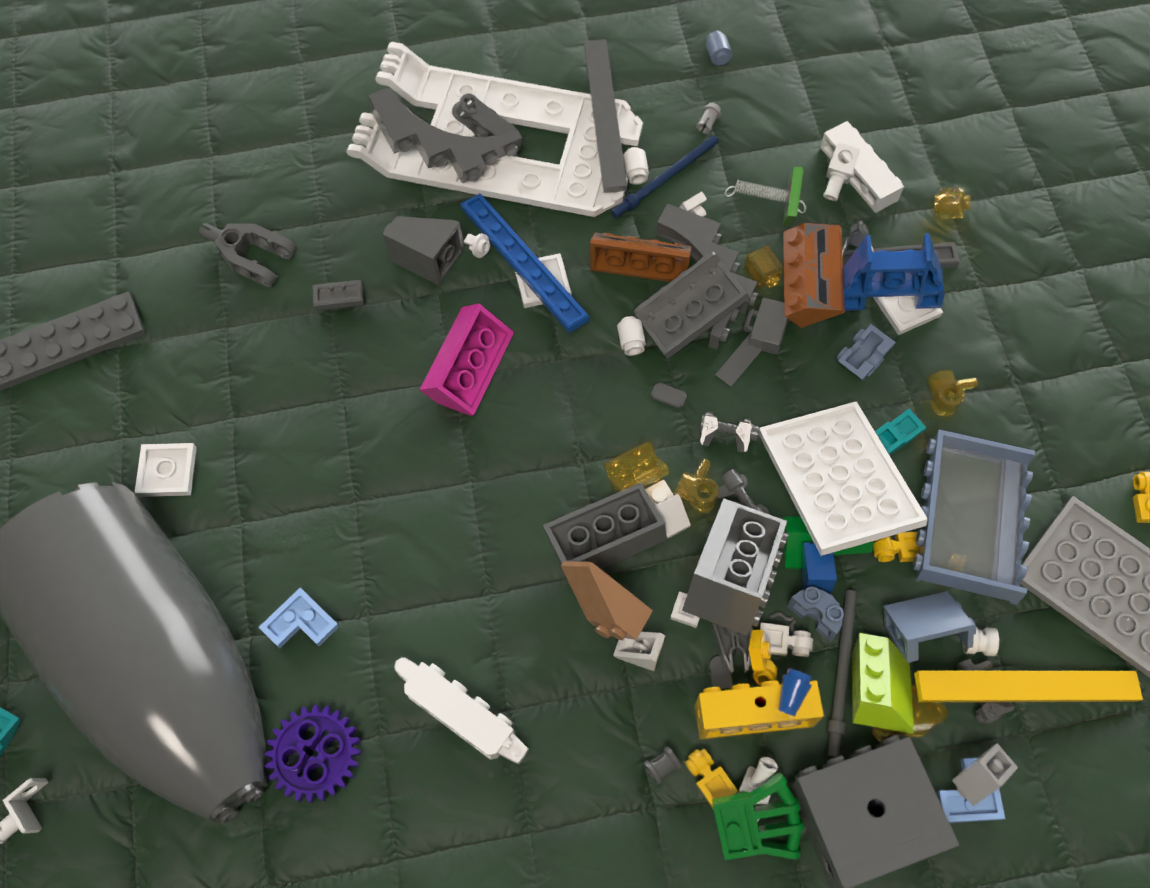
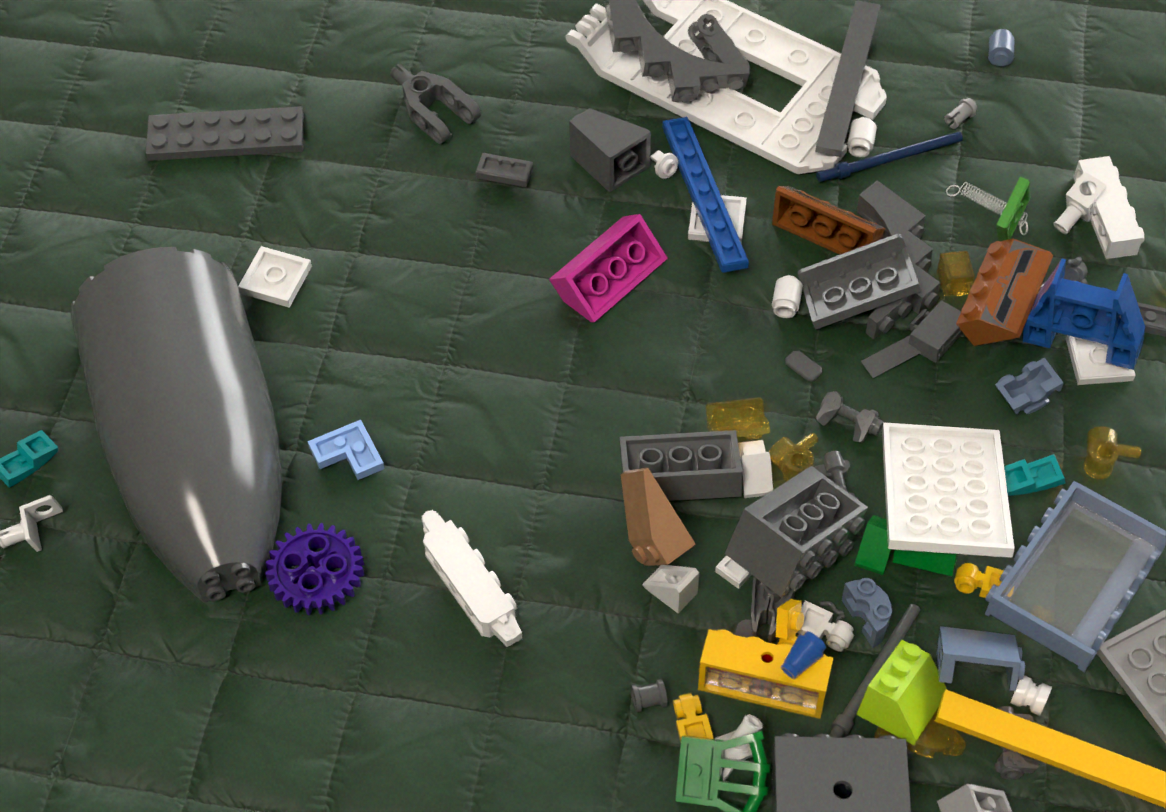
camera: 20 degrees right, 10 degrees down
white tile [679,192,707,217] -> none
blue slope [802,543,837,595] -> none

